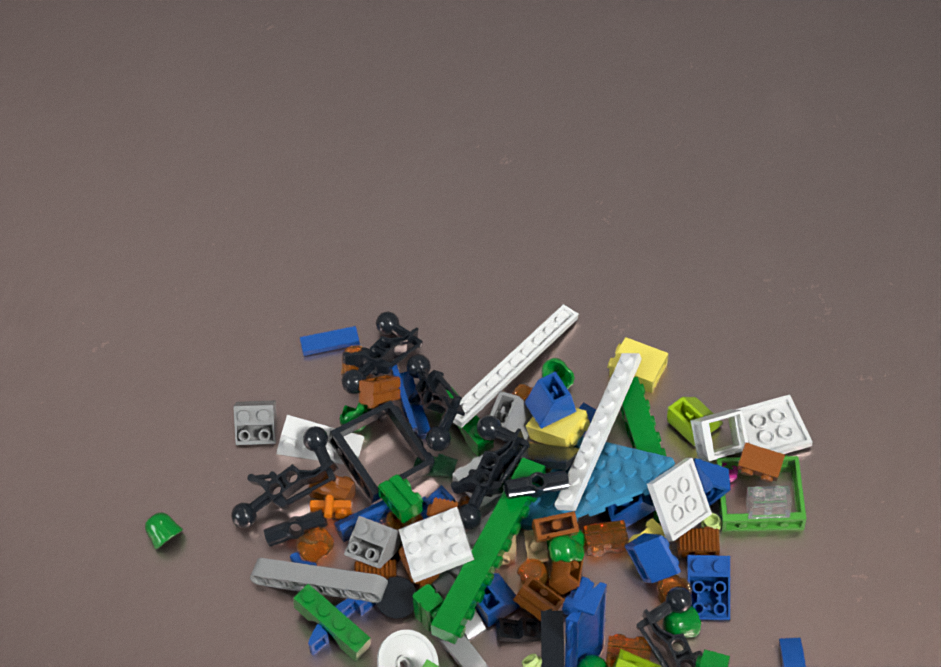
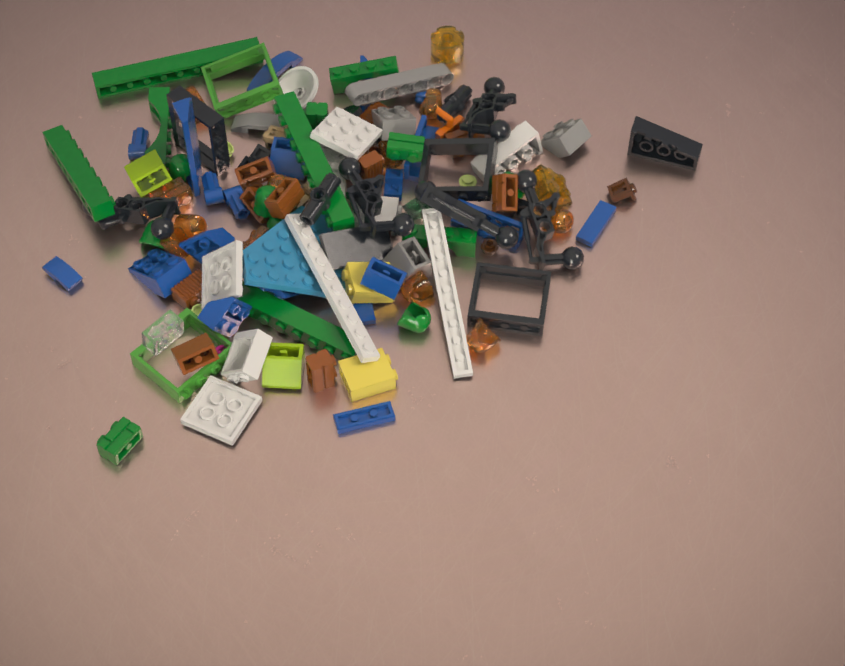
camera: 130 degrees right, 0 degrees up
green hair [145,512,183,549] -> none
none -> green brick [96,416,143,465]
none -> clear orange hair [174,214,207,242]
none -> tan bracket [263,125,286,149]
none -> dark orange brick [305,349,337,393]
none -> blue tile [333,401,396,434]
none -> clear yellow brick [431,26,464,64]
none -> yellowish green plate [459,174,477,186]
none -> clear orange hair [466,318,501,353]
none -> black window [467,262,551,336]
none -> clear yellow slope [532,164,572,209]
none -> reddish brown bracket [607,177,637,203]
none -> black wedge [627,116,703,171]

